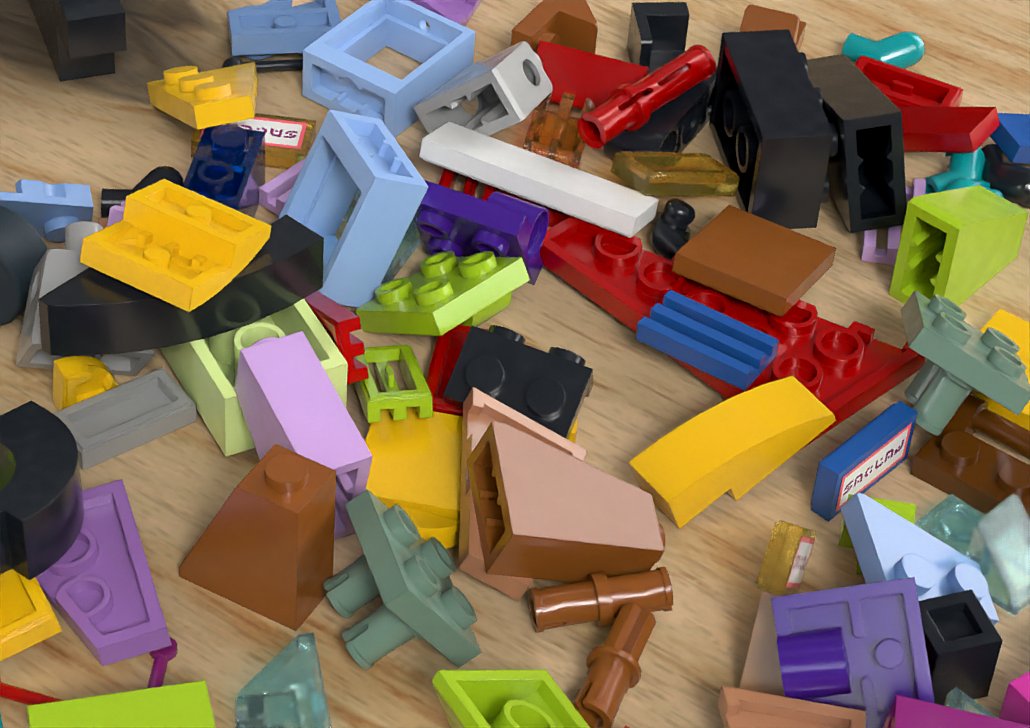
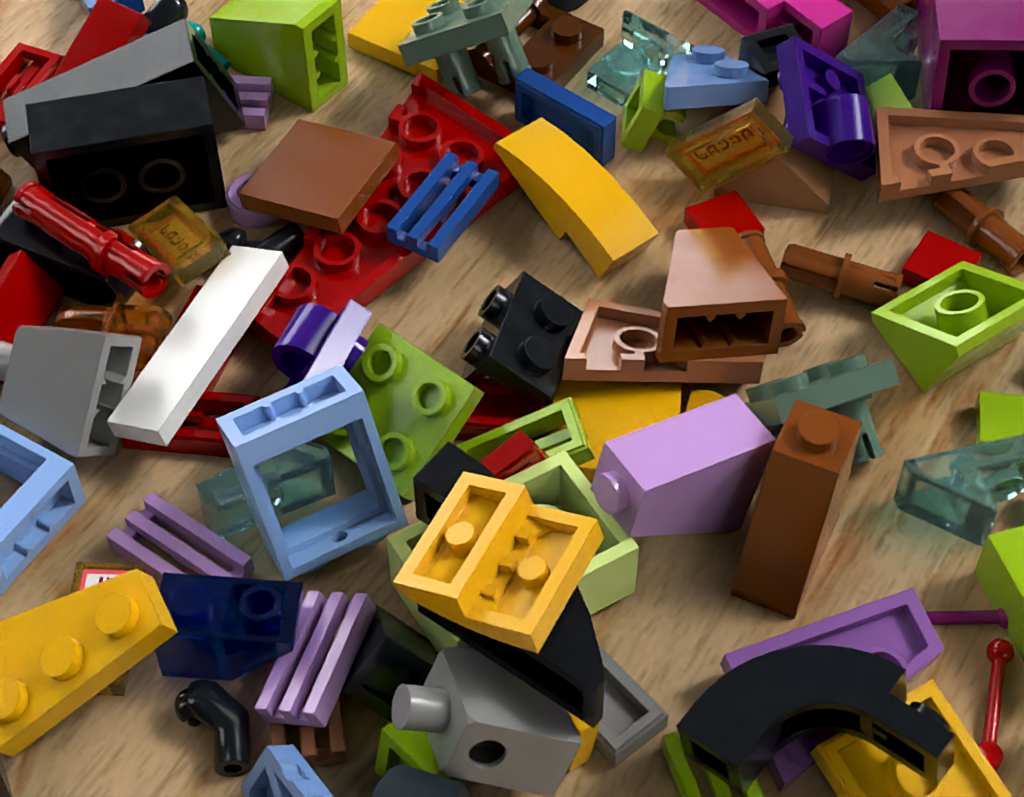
camera: 90 degrees left, 10 degrees up
none -> red tile [683,190,765,236]

